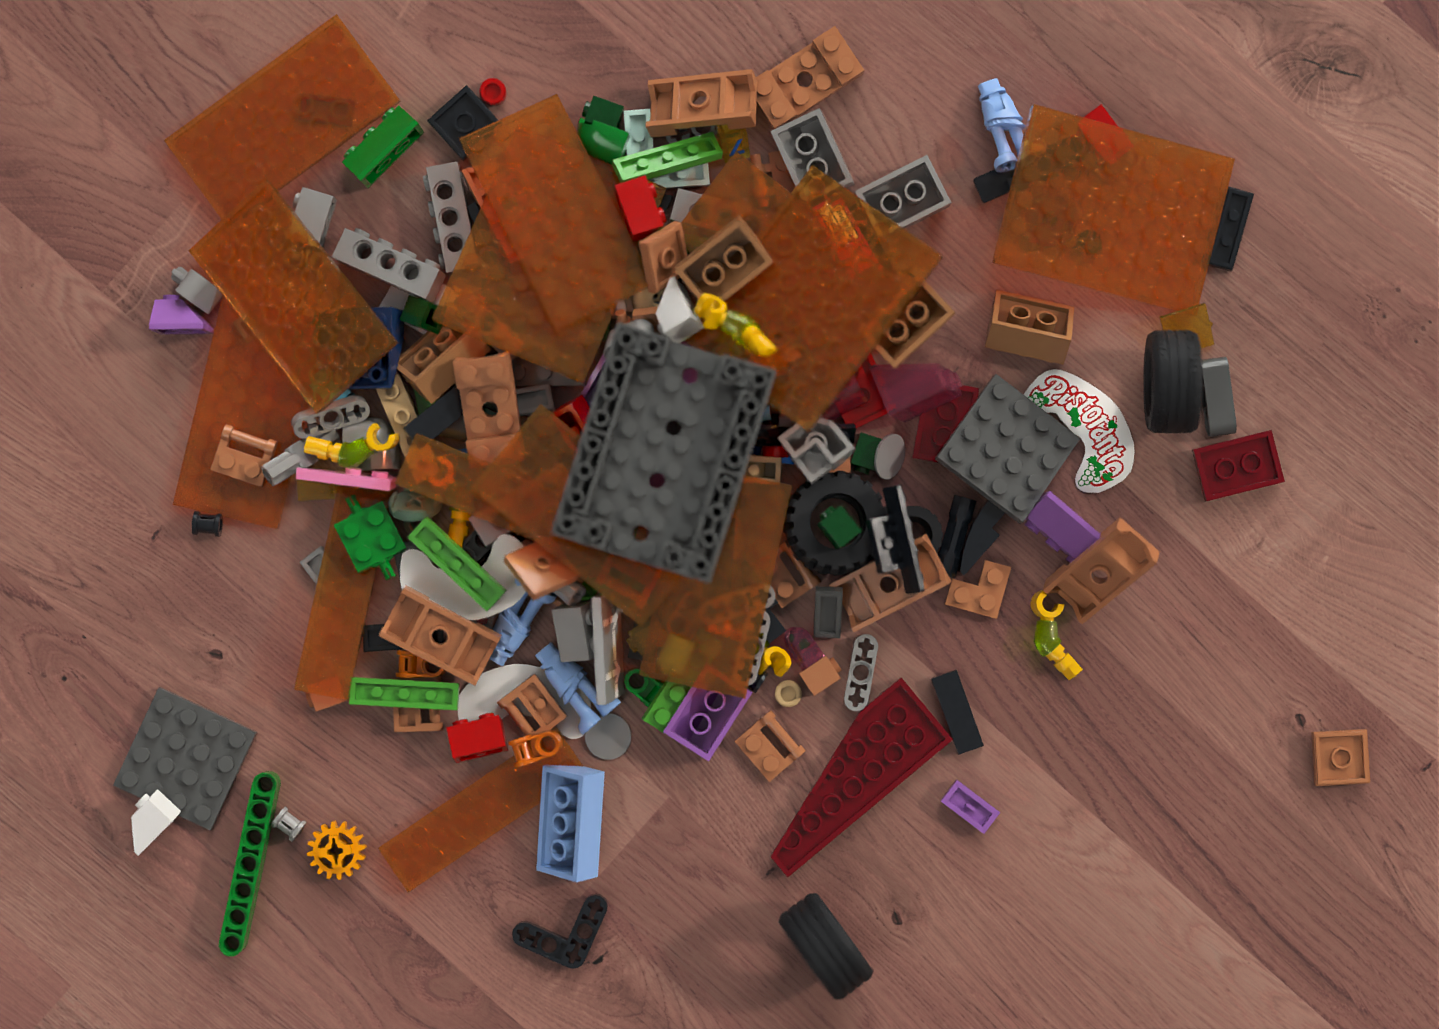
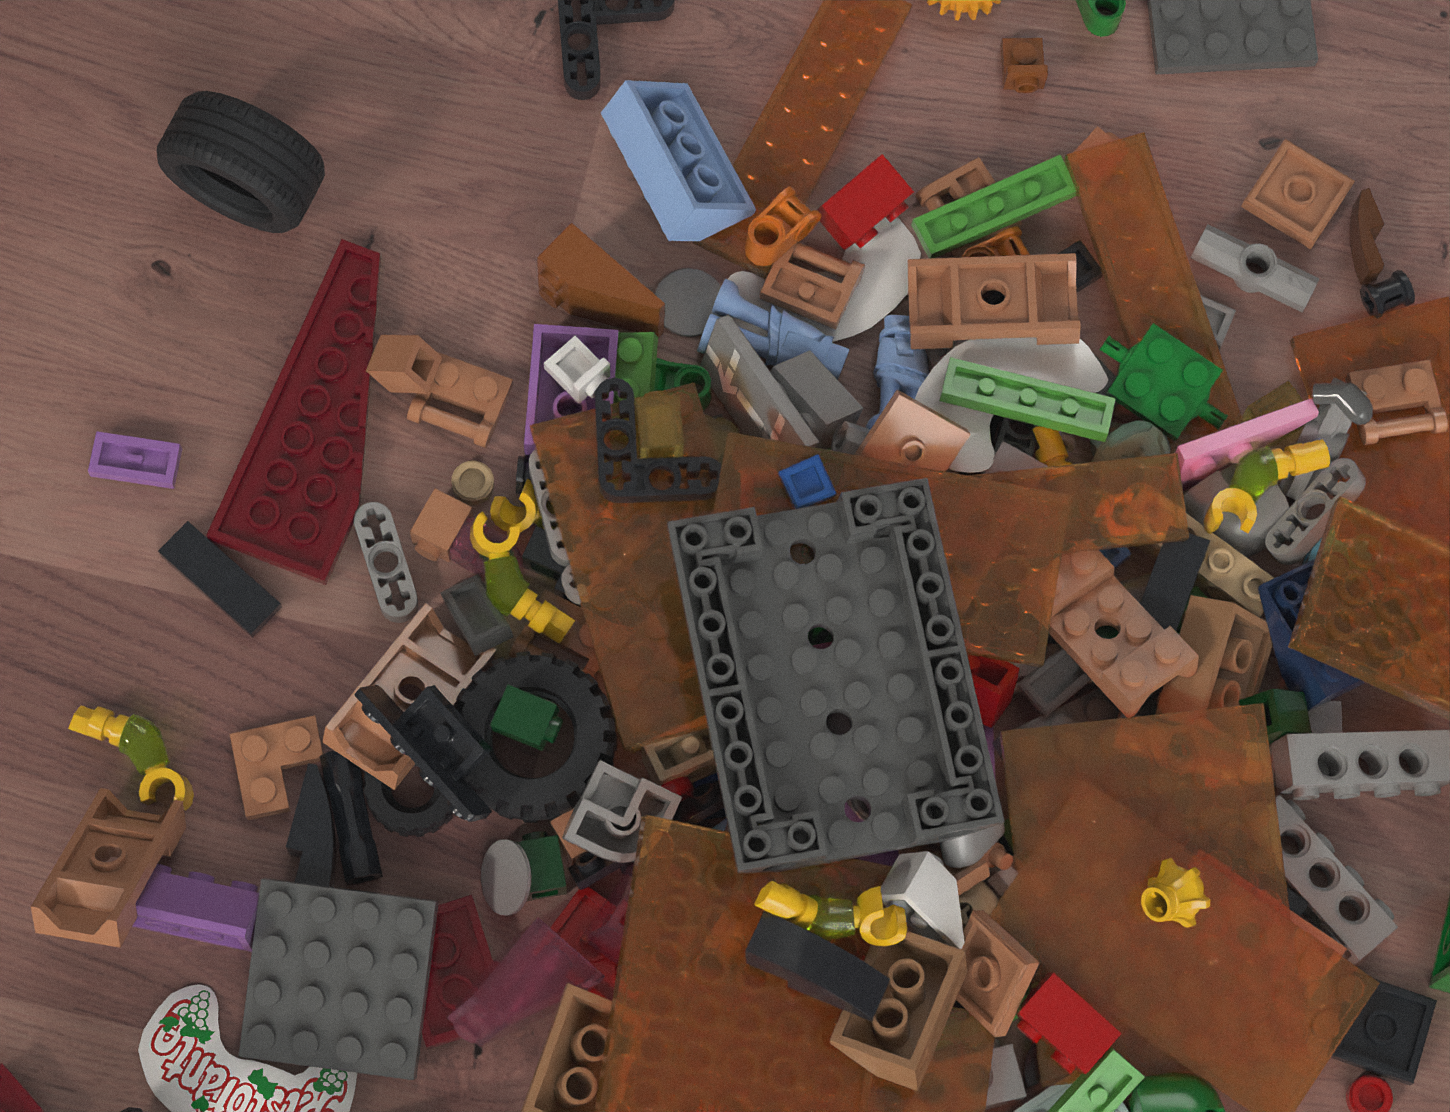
camera: 140 degrees right, 15 degrees down
none -> nougat brick [366,335,442,394]
none -> piece [470,511,575,644]
none -> dark orange slope [537,223,665,338]
none -> white bracket [544,336,610,404]
none -> black beam [595,378,725,503]
none -> black slope [745,911,890,1022]
none -> blue tile [778,454,837,509]
none -> dark orange bracket [1000,38,1048,93]
none -> yellow rock [1141,858,1211,928]
none -> light grey piece [1191,224,1320,312]
none -> nougat plate [1241,139,1355,249]
none -> dark grey arm [1313,383,1373,425]
none -> reddish brown slope [1349,188,1385,285]

